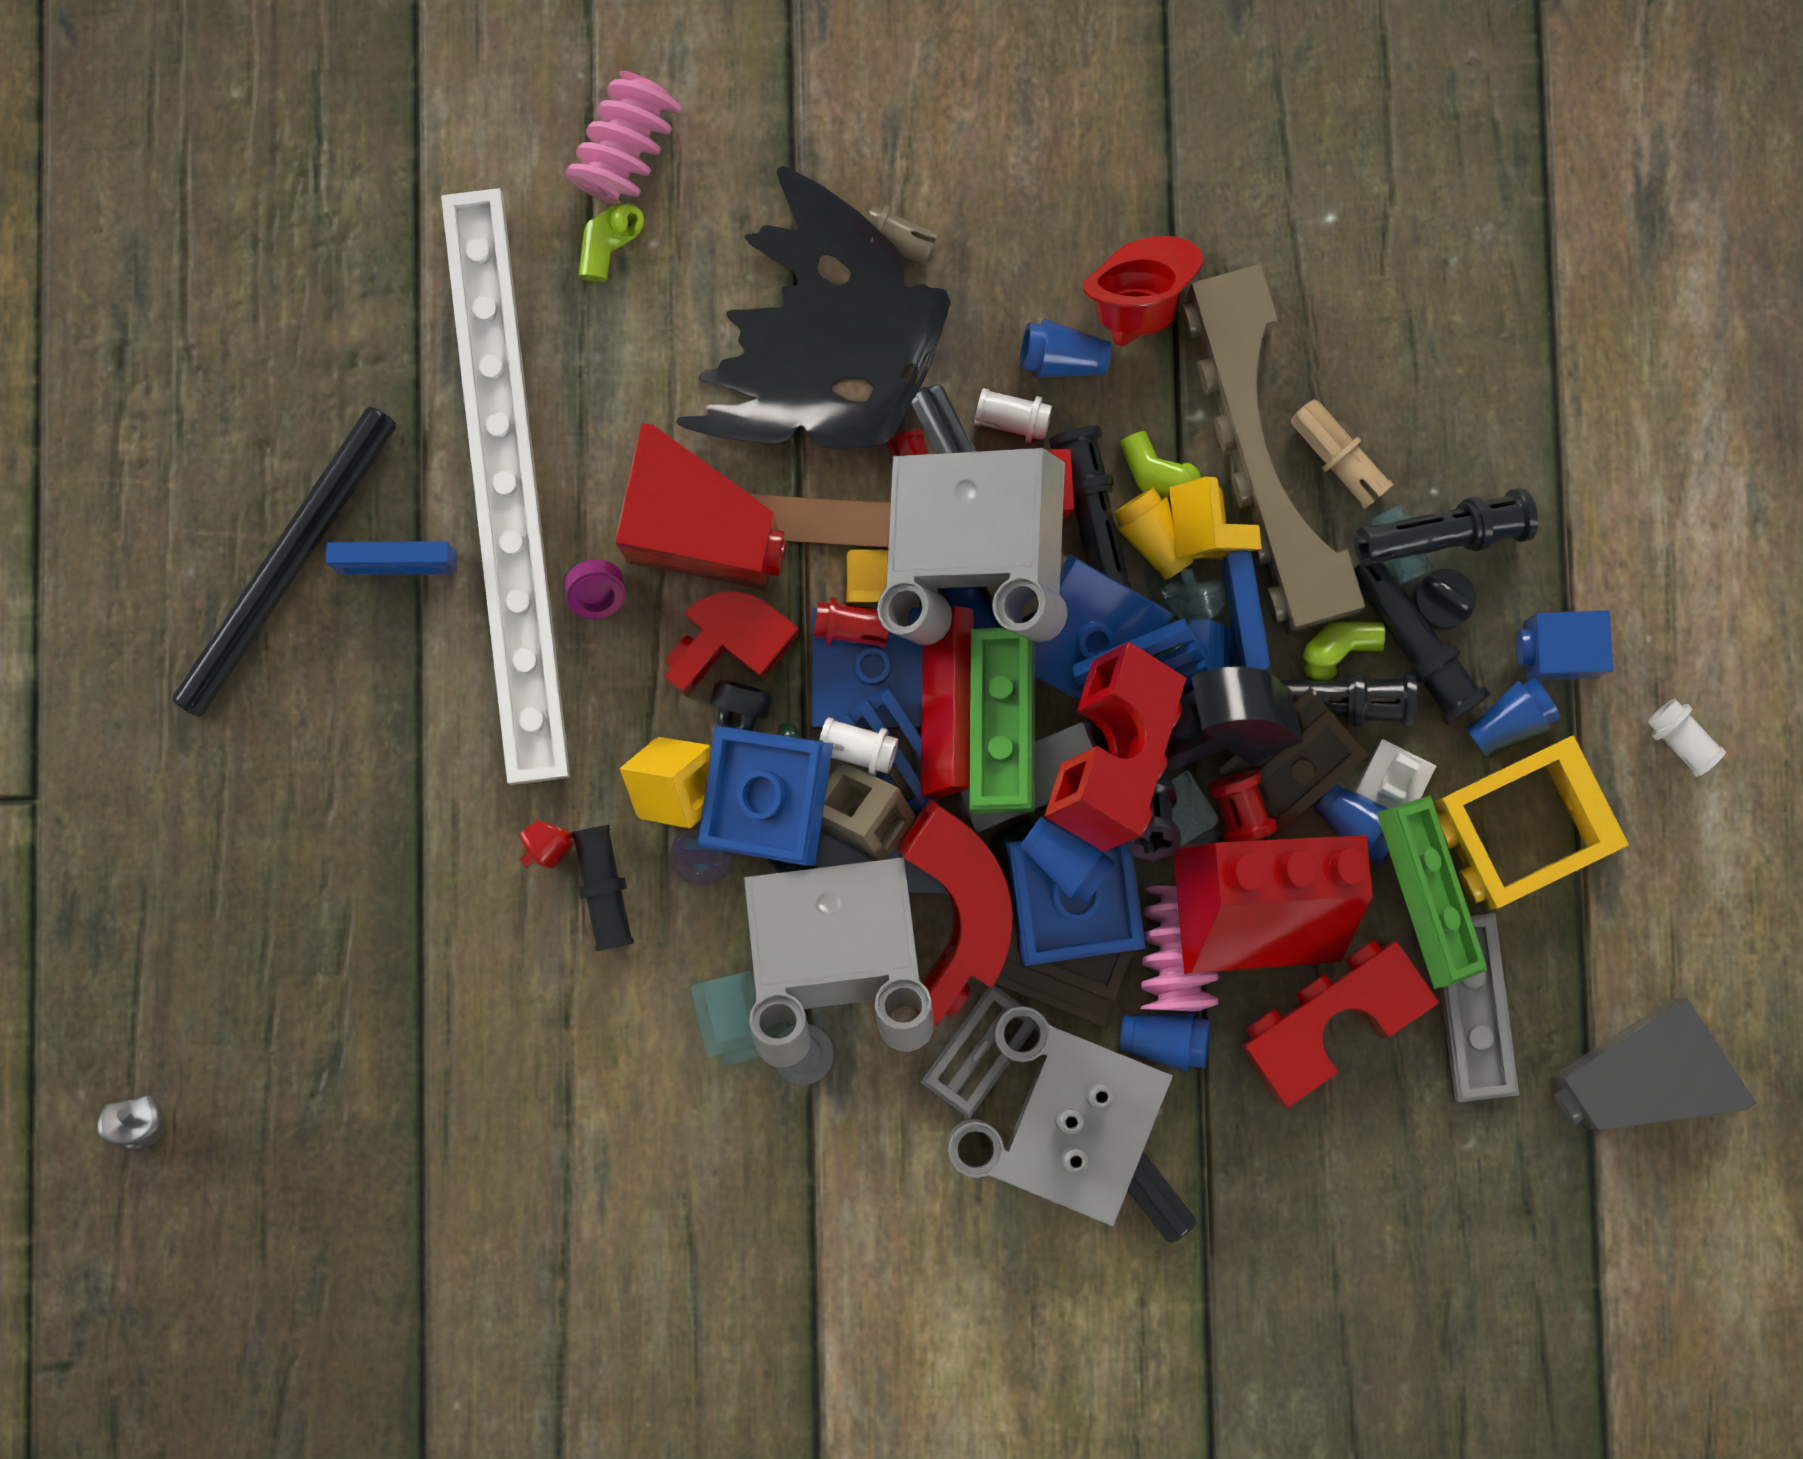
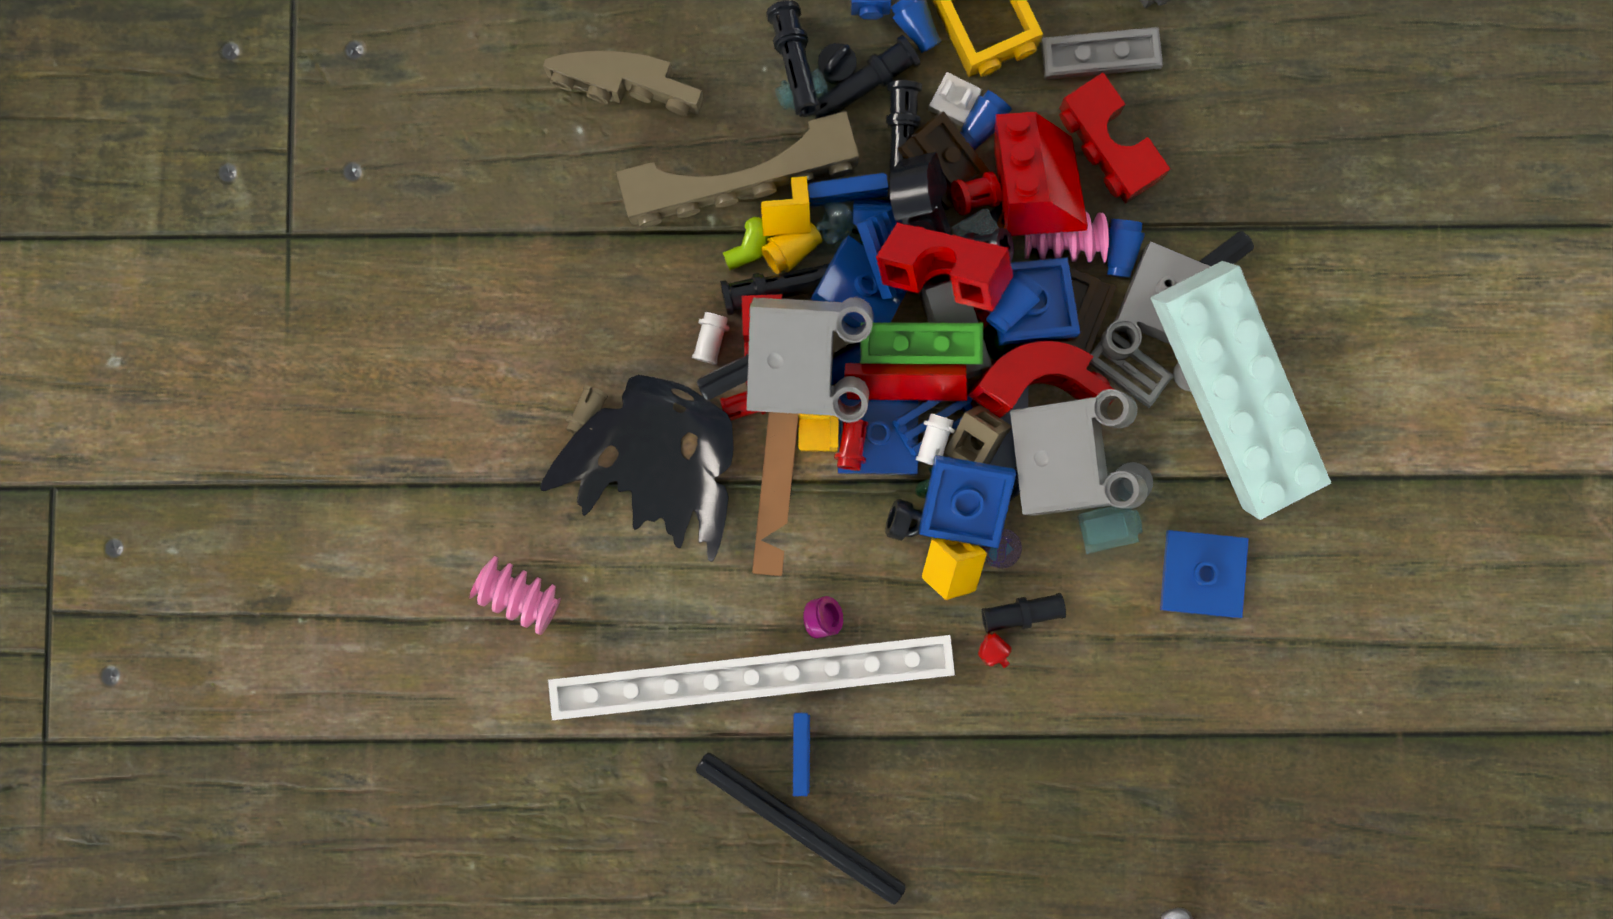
camera: 85 degrees left, 0 degrees up
lime arm [578,203,645,283] -> none
red slope [615,423,787,591] -> none
red brick [664,591,800,698] -> none
blue cone [1020,319,1111,378] -> none
red piece [1083,236,1203,347] -> none
tan axle [1291,399,1394,510] -> none
lime arm [1303,621,1385,681] -> none
bright green tile [1377,795,1487,989] -> none
none -> dark tan slope [543,50,704,116]
none -> light aqua brick [1150,261,1331,520]
none -> blue plate [1160,530,1249,618]

